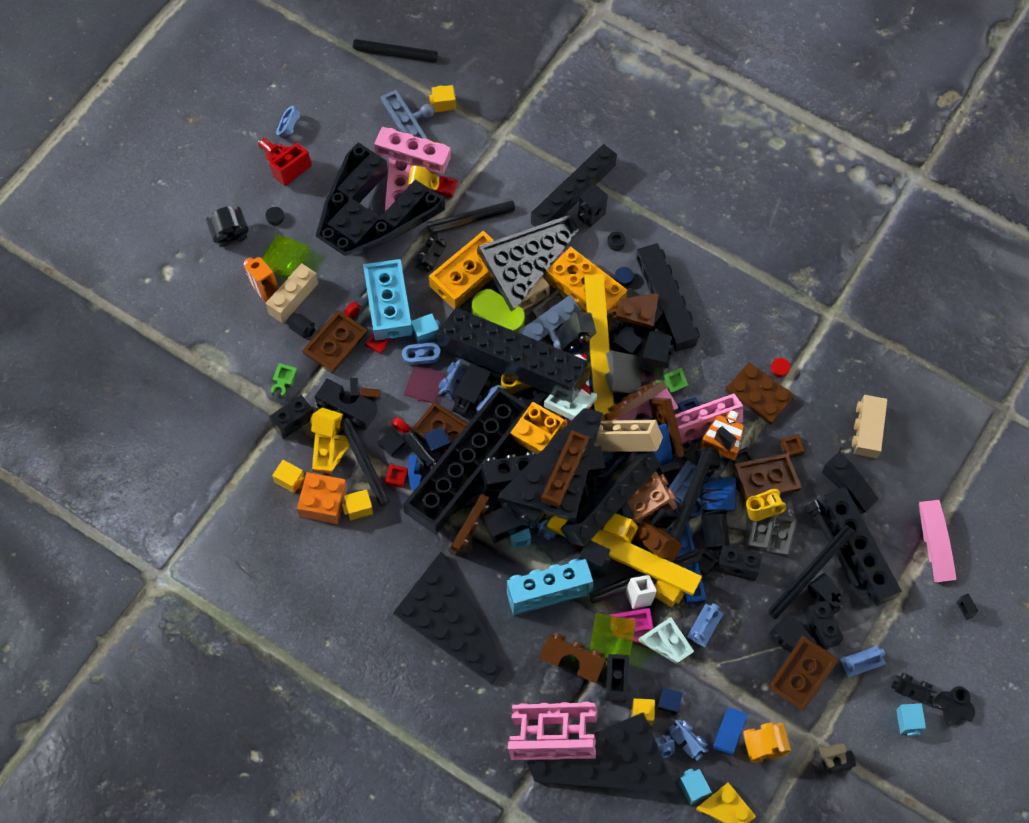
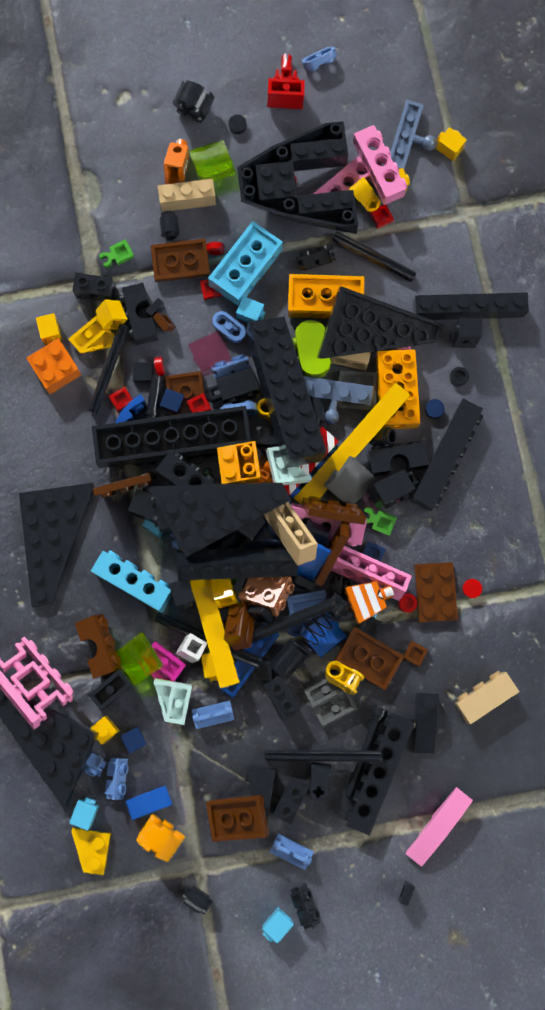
camera: 45 degrees right, 15 degrees up
yellow brick [342,489,373,521] -> none
black axle [353,39,438,61] -> none
reddish brown tile [540,430,590,508] -> none
black brick [556,312,597,353] -> none
reddish brown wing [615,293,659,329] -> none
black tile [714,426,737,451] -> none
dark tan tile [819,743,847,767] -> none
black plate [933,686,975,725] -> none
none -> red tile [186,393,212,413]
none -> red tile [397,593,418,613]

